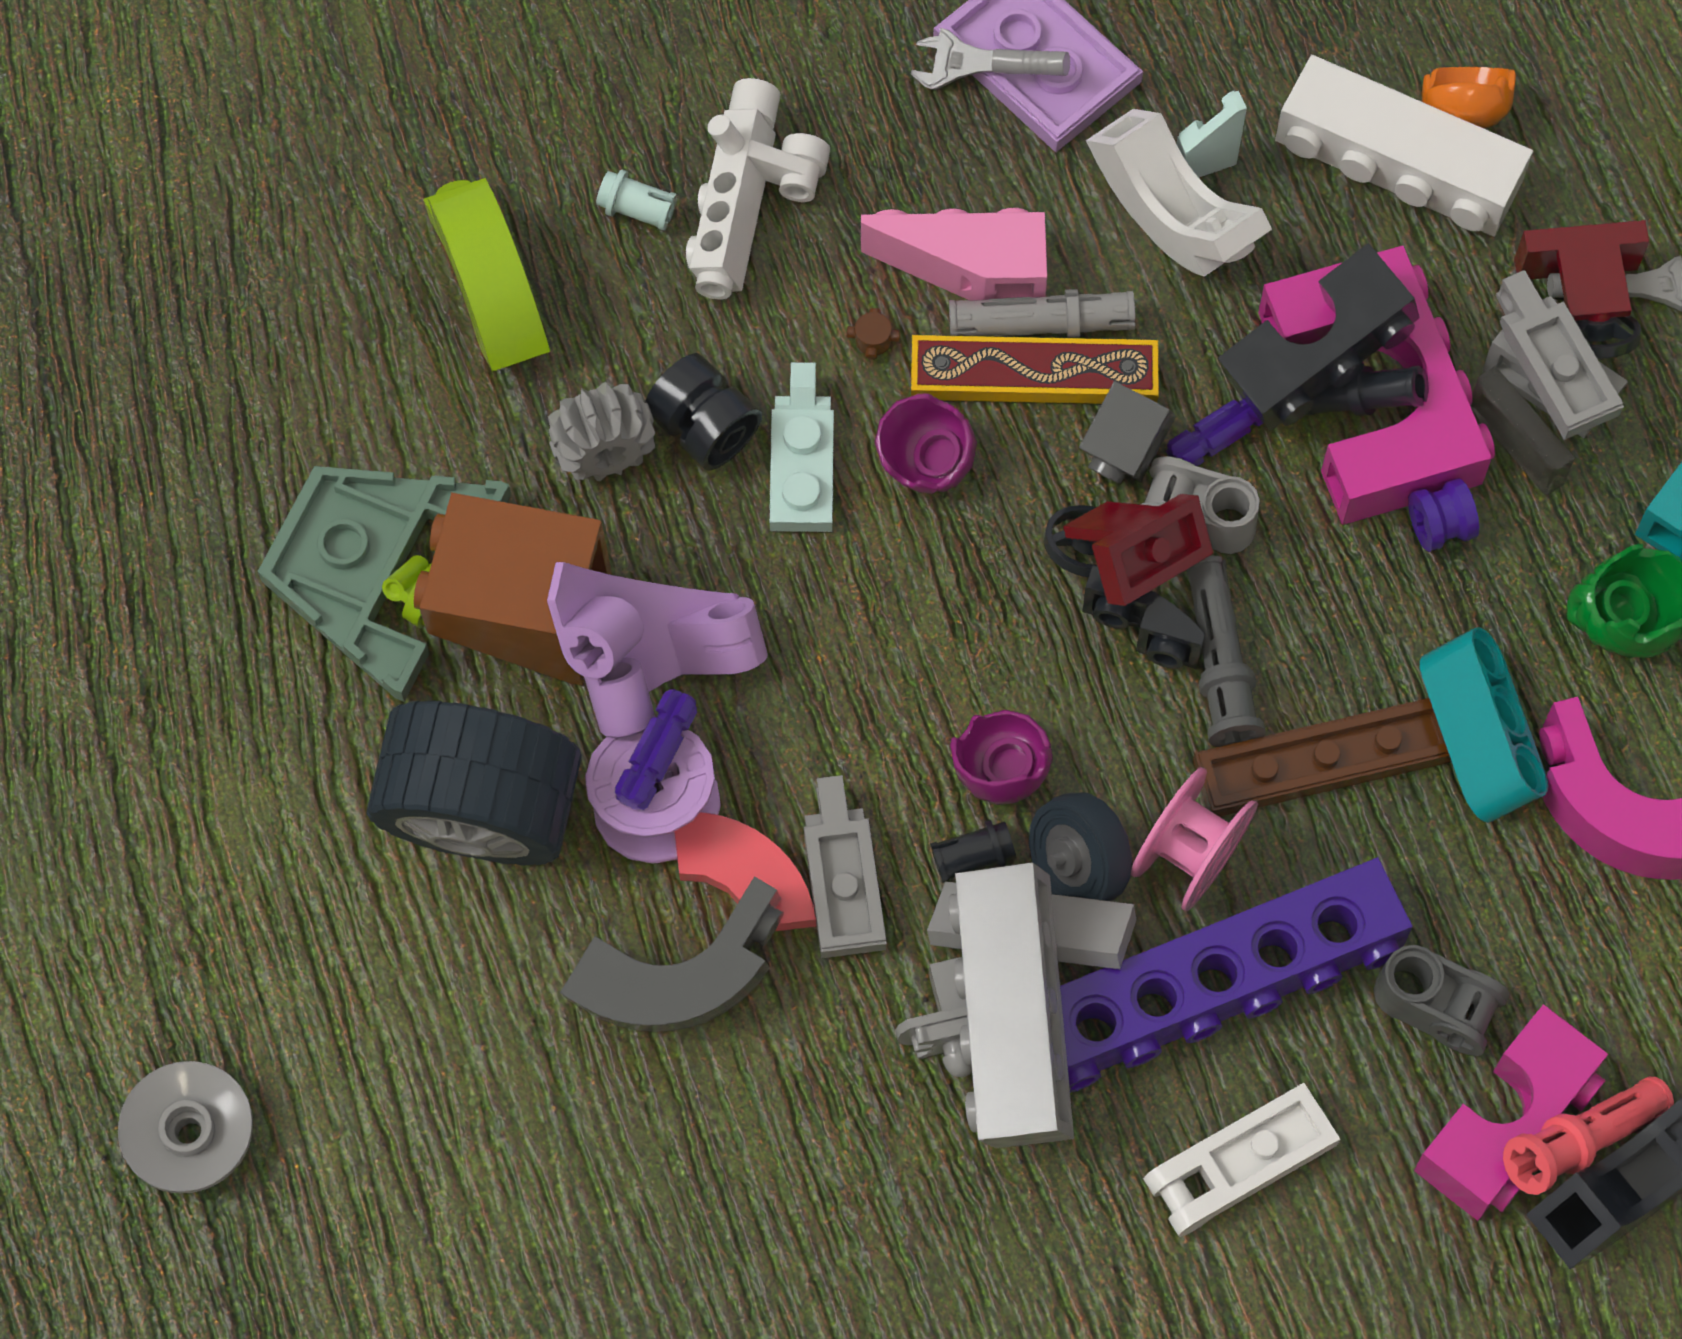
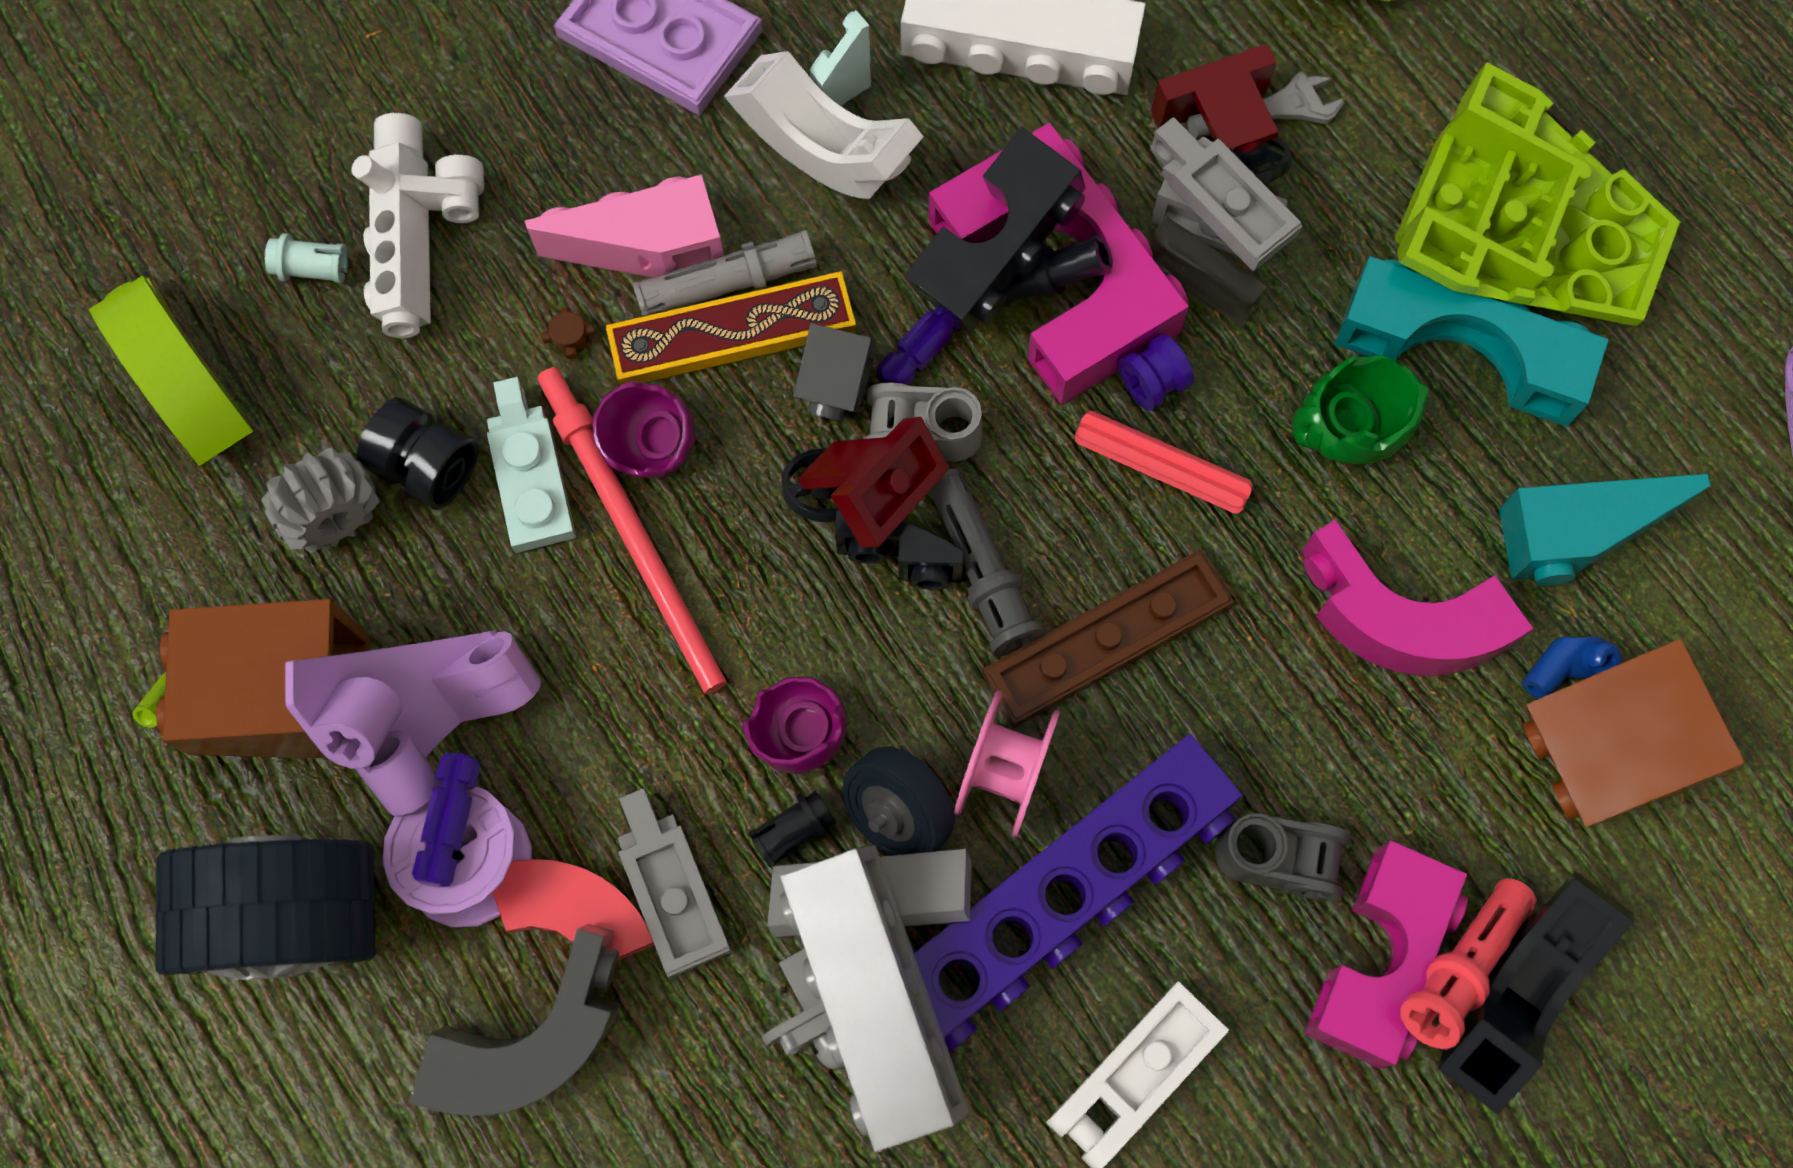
camera: 15 degrees left, 5 degrees up
sand green wing [258,466,511,702] -> none
light grey piece [911,28,1070,90] -> none
teal beam [1420,627,1548,823] -> none
none -> coral bar [537,367,727,695]
none -> coral axle [1075,411,1253,514]

